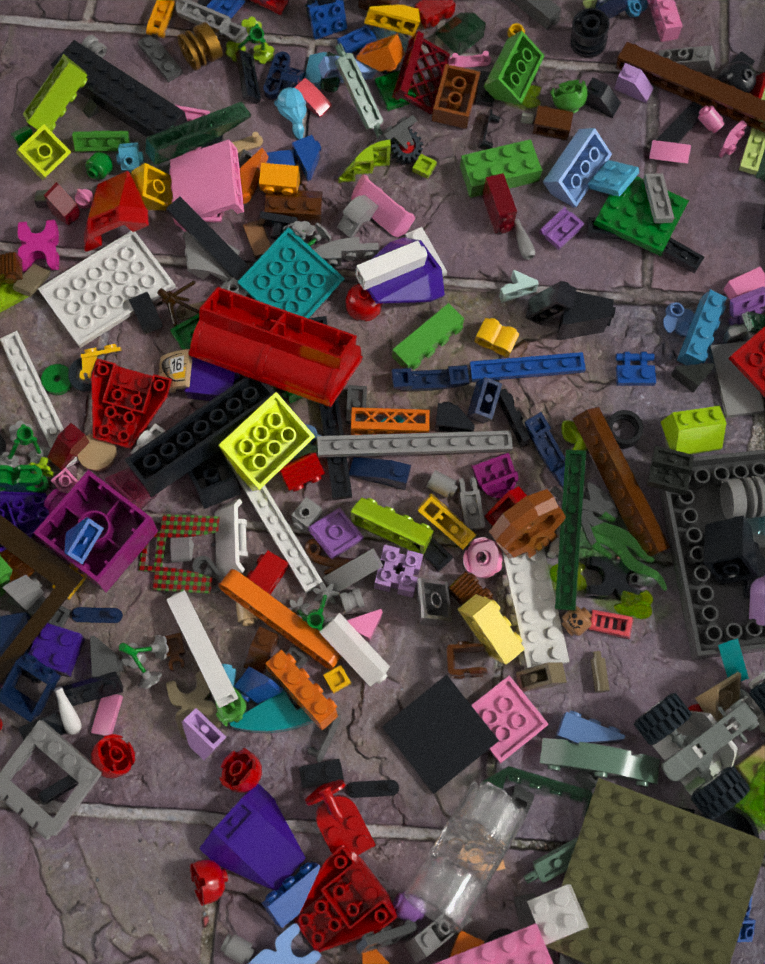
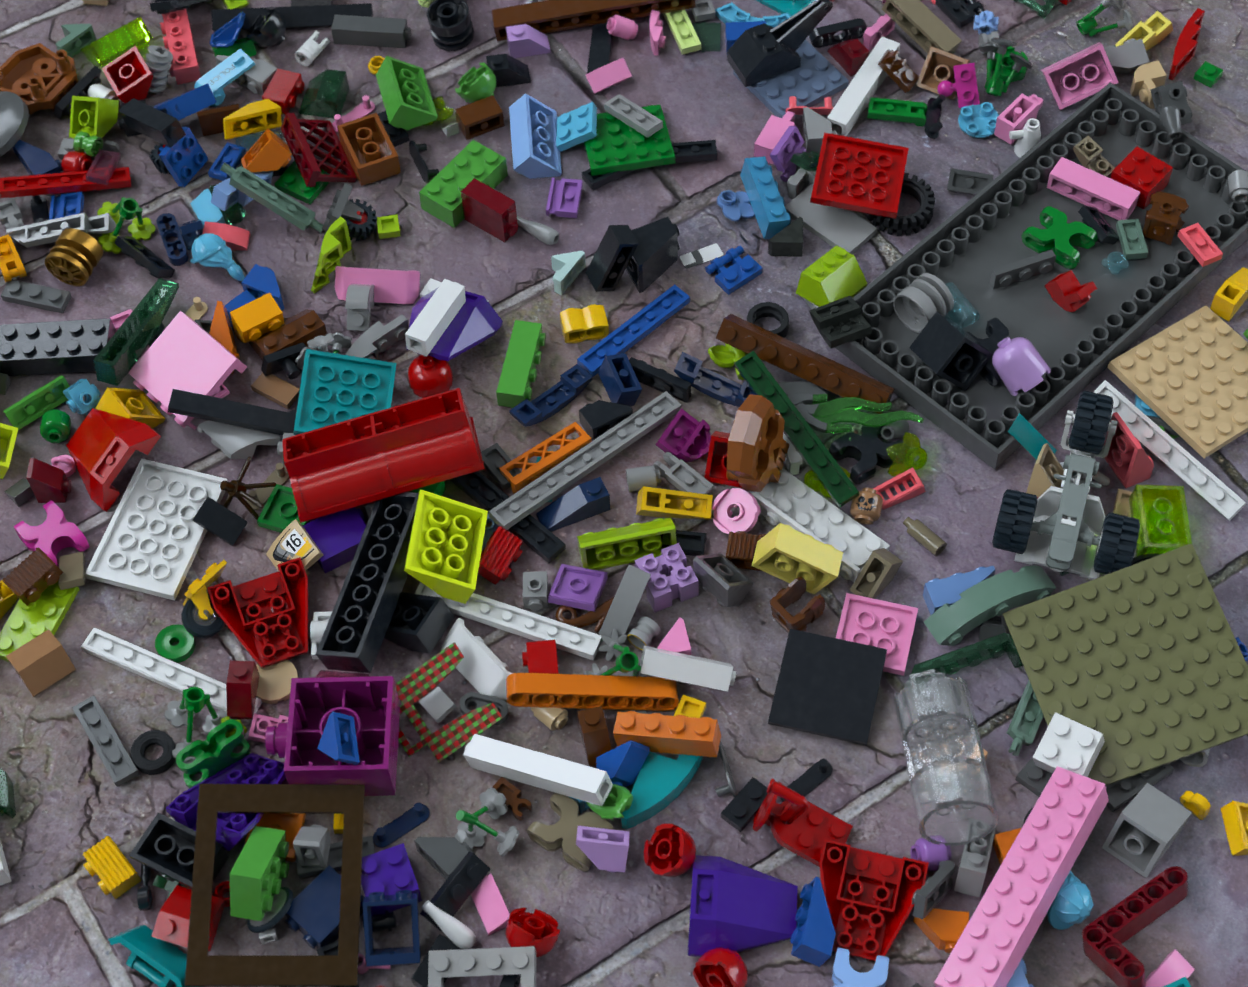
camera: 30 degrees left, 15 degrees down
none -> white sticker [679,243,724,269]

